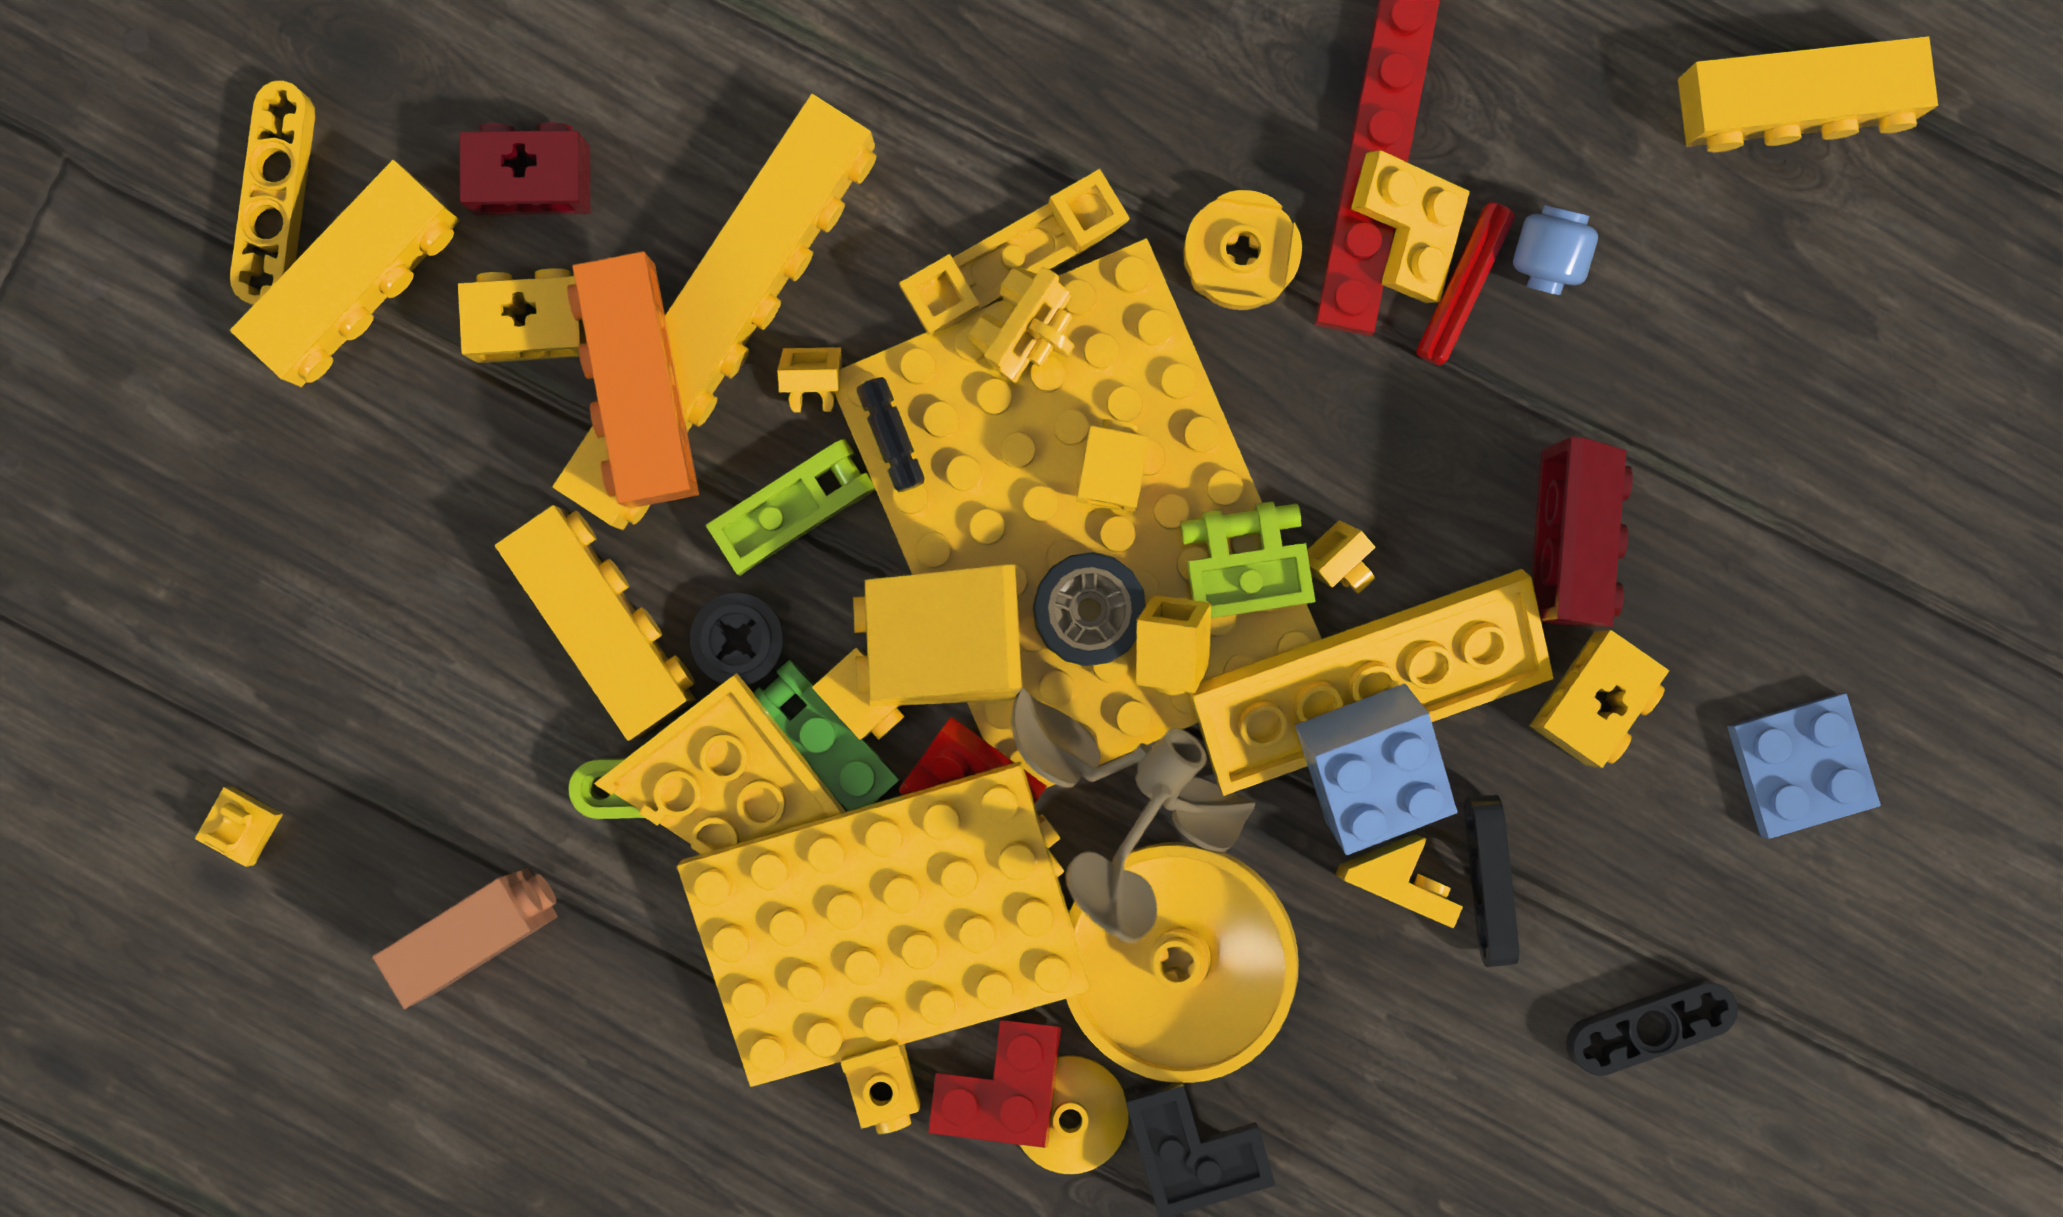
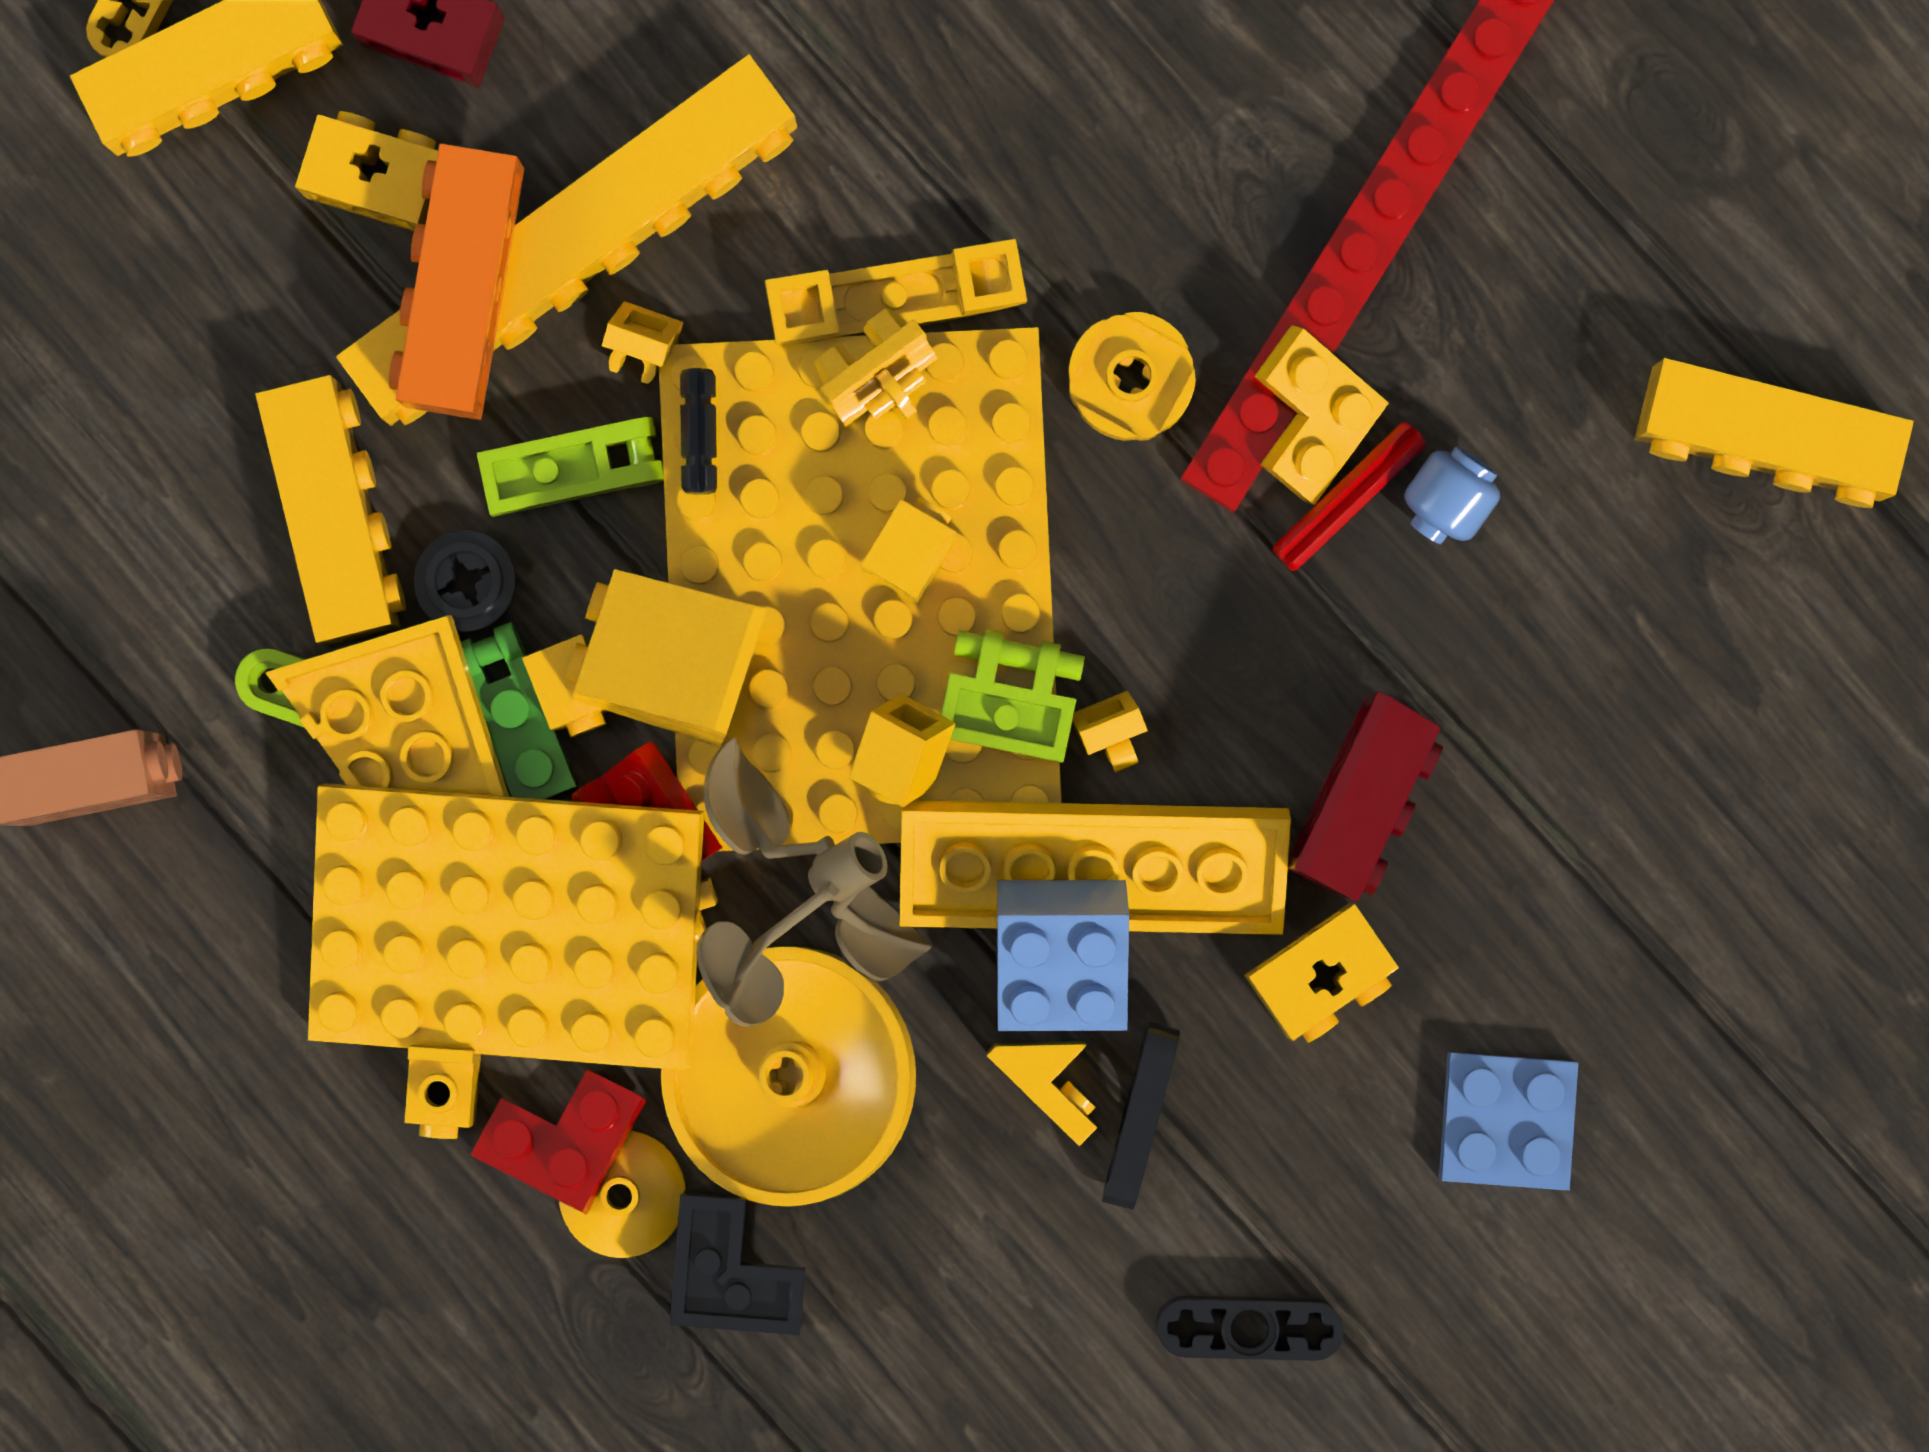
camera: 25 degrees right, 0 degrees up
wheel [1033,552,1146,666] -> none

